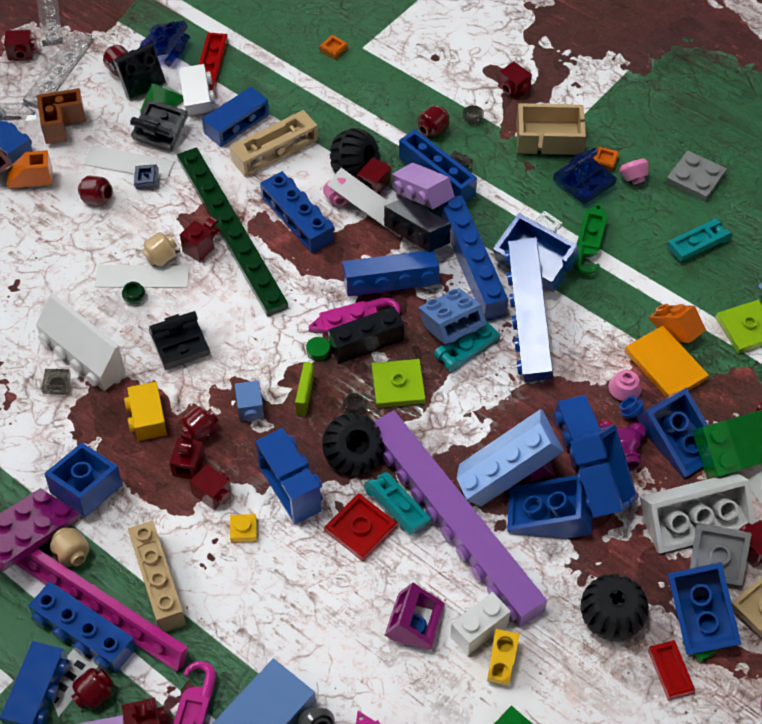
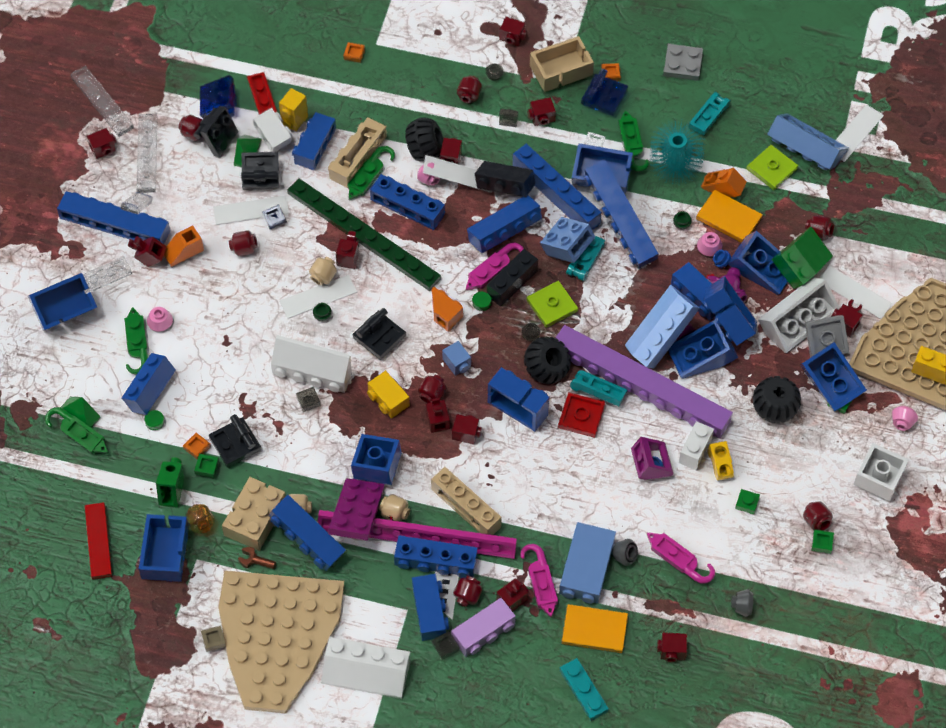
camera: 25 degrees left, 5 degrees up
dark orange brick [36,88,86,144] -> none
yellow plate [230,514,257,543] -> none
lime tile [295,362,314,417] -> none
lavender brick [391,163,455,209] -> none
blue brick [399,129,477,203] -> none
bright pink cone [619,158,649,185] -> none
red tile [648,640,695,700] -> none
none -> yellow brick [279,88,308,132]
none -> green plate [348,146,395,200]
none -> orange slope [432,287,463,332]
none -> dark red brick [527,97,556,126]
none -> teal piece [649,121,705,186]
none -> dark green plate [673,211,692,229]

